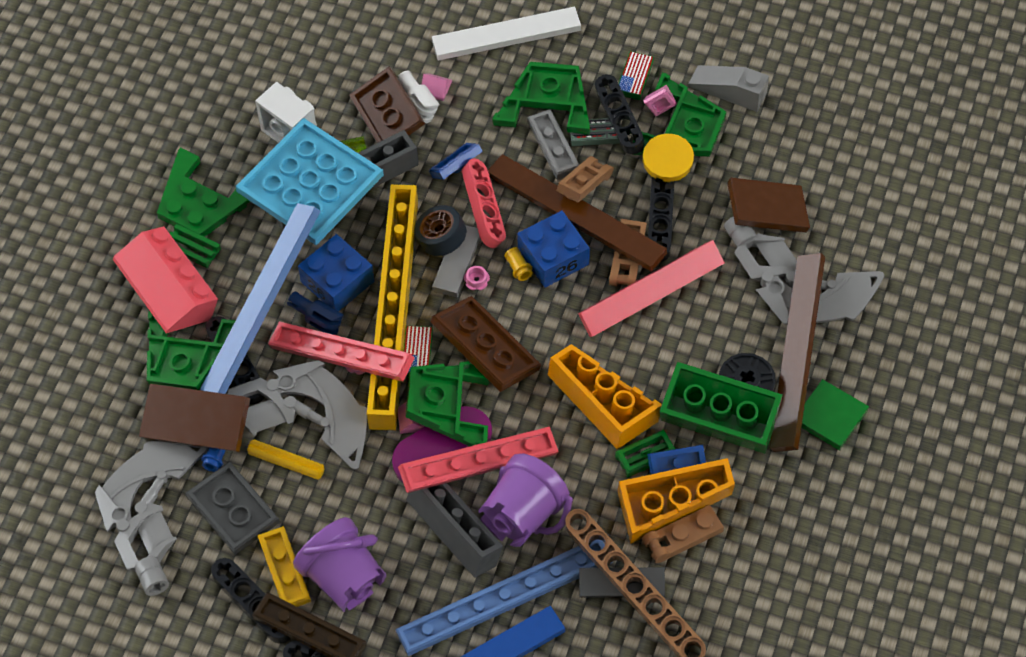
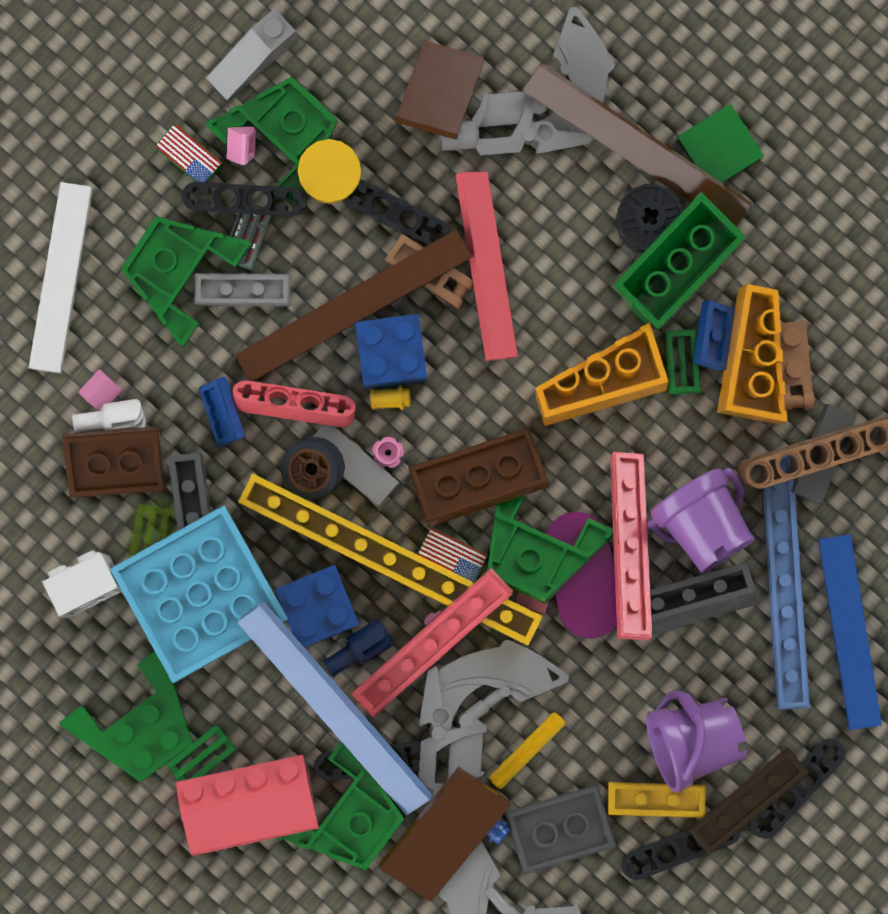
camera: 65 degrees left, 25 degrees up
medium nougat plate [556,156,614,202] -> none

